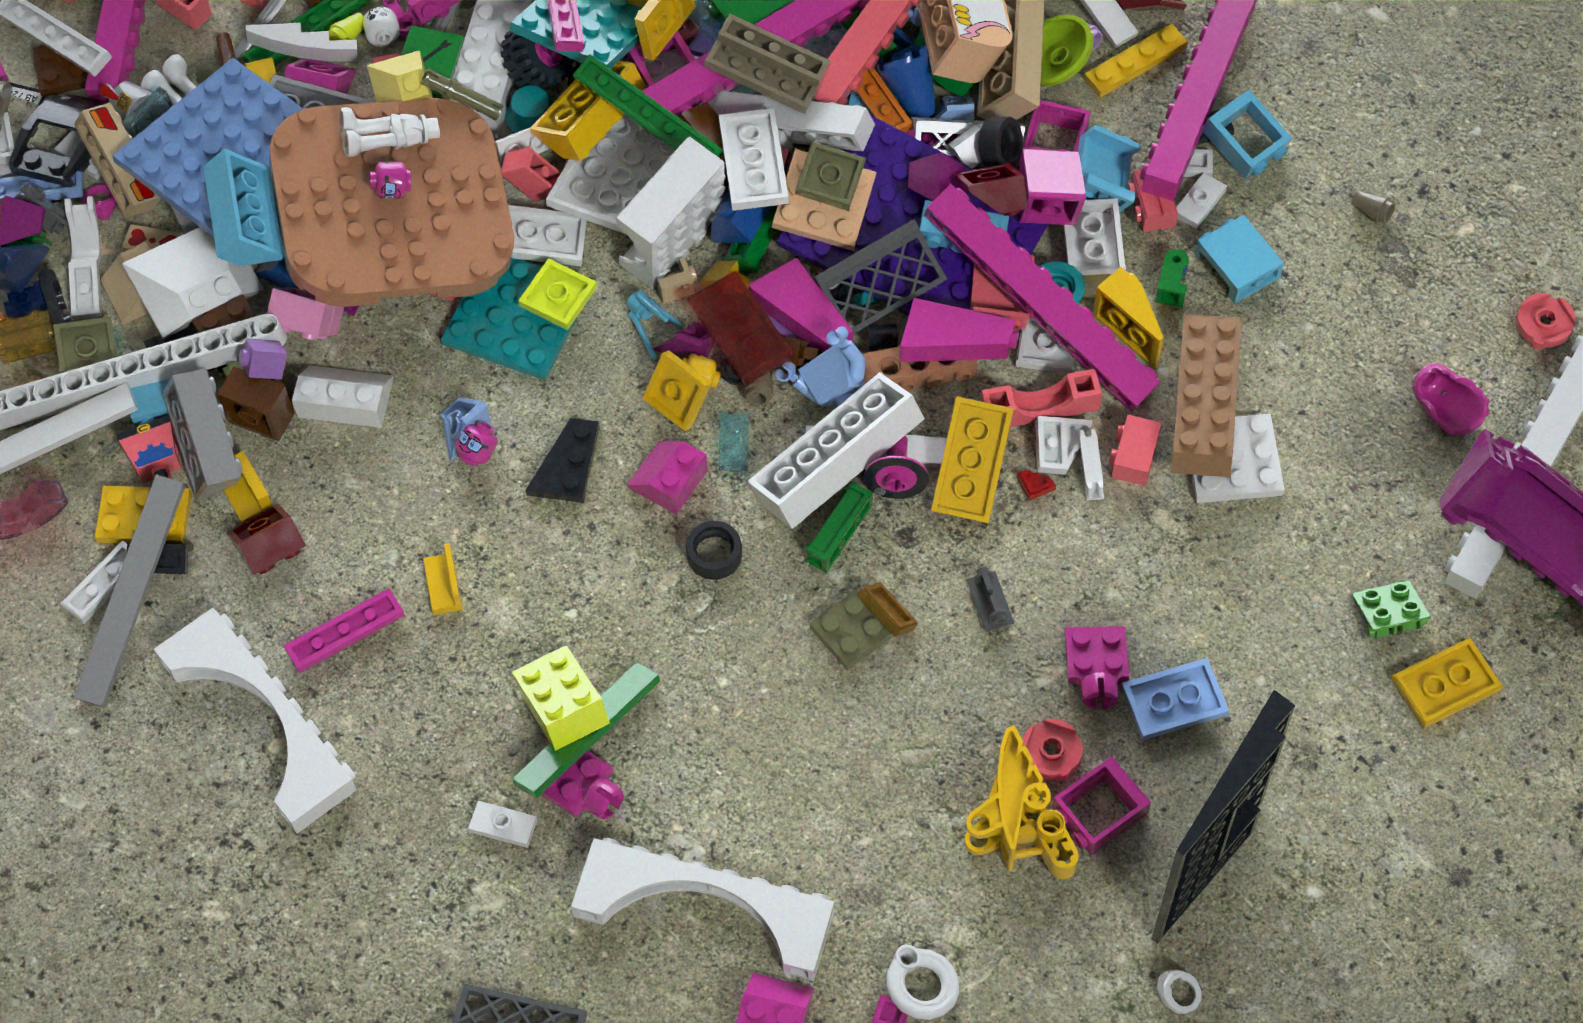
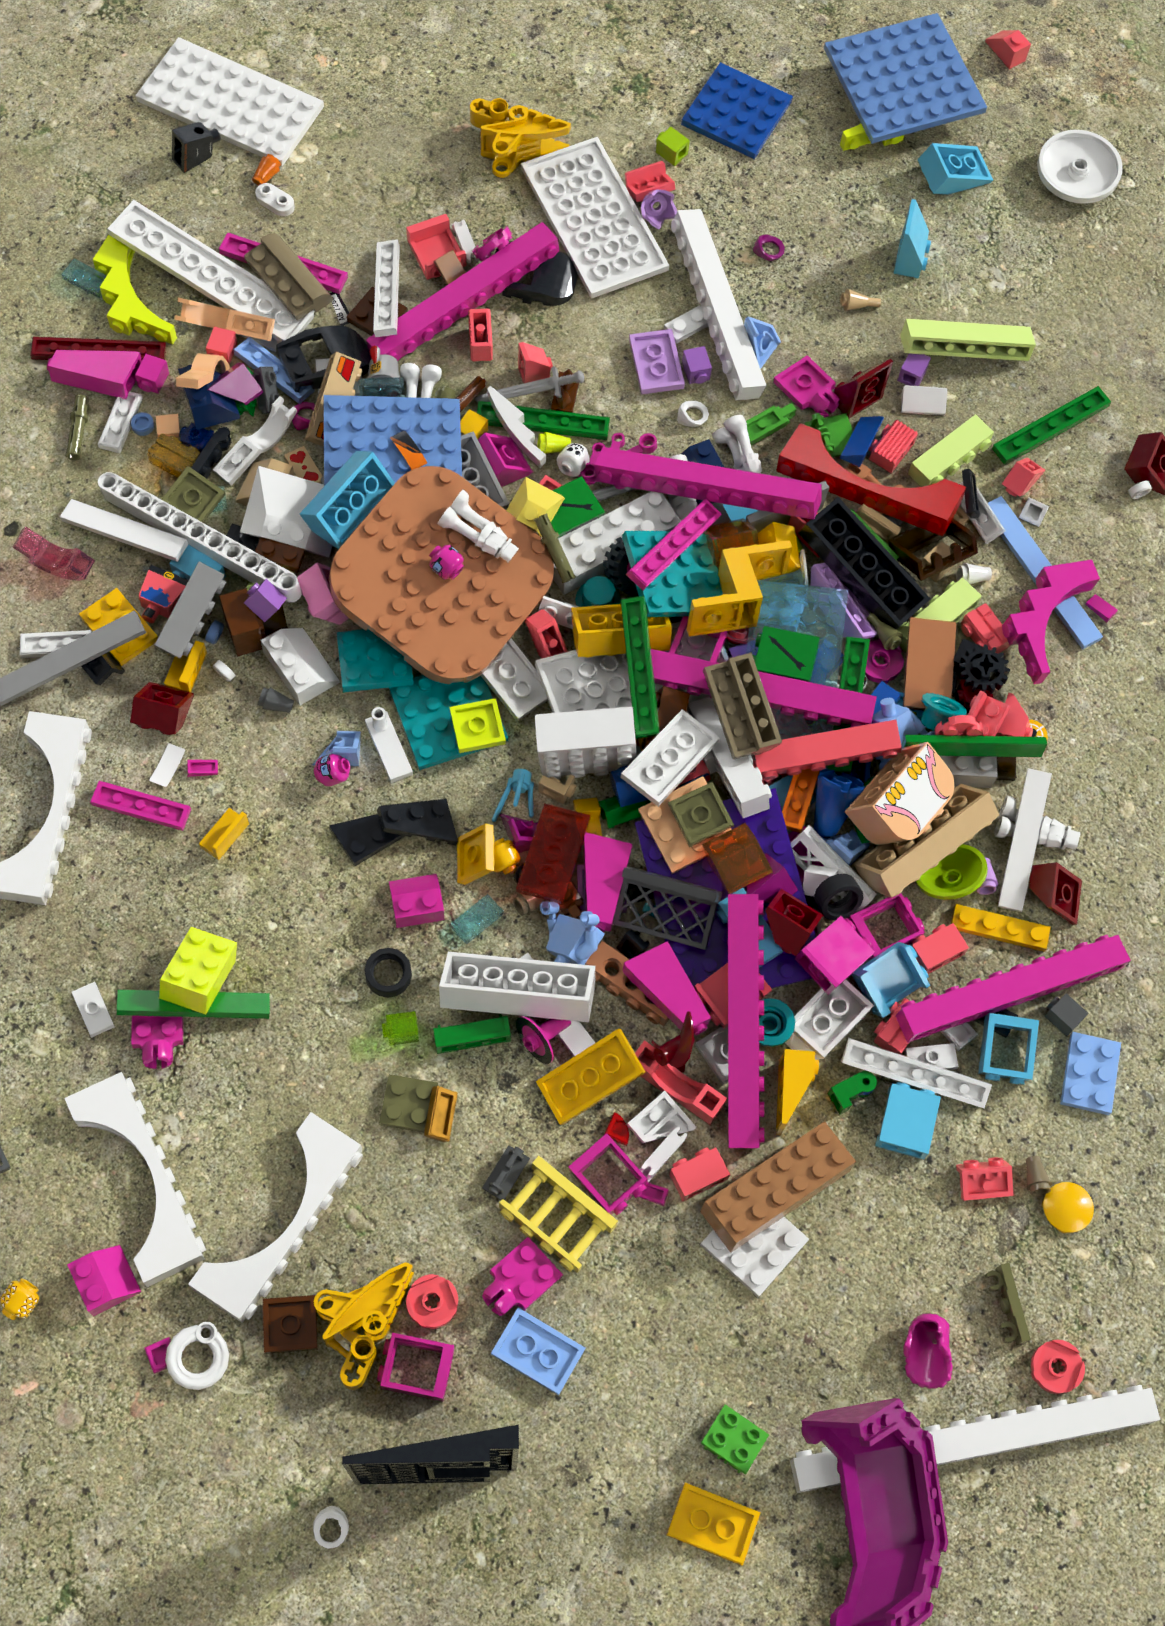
camera: 40 degrees right, 5 degrees up
none -> white sticker [149,743,185,787]
none -> dark pink piece [187,760,218,777]
none -> white arch [188,1112,363,1323]
none -> medium blue tile [205,620,224,644]
none -> white tile [213,660,236,682]
none -> dark grey cone [258,687,294,714]
none -> reddish brown plate [263,1295,318,1354]
none -> teal plate [337,629,414,693]
none -> white piece [365,707,413,783]
none -> black wing [377,799,458,846]
none -> clear neon green brick [382,1011,419,1046]
none -> sticker [390,431,427,470]
none -> light yellow fence [499,1156,618,1273]
none -> dark pink window [568,1133,648,1215]
none -> dark pink piece [639,1183,669,1206]
none -> dark red piece [651,1011,695,1073]
none -> clear orange slope [702,822,773,894]
none -> white plate [841,1038,992,1108]
none -> coral brick [912,923,969,974]
none -> coral bracket [956,1157,1014,1201]
none -> olive plate [985,1263,1031,1346]
none -> yellow dish [1042,1182,1094,1233]
none -> dark grey brick [1045,993,1089,1037]
none -> light blue plate [1060,1032,1121,1115]

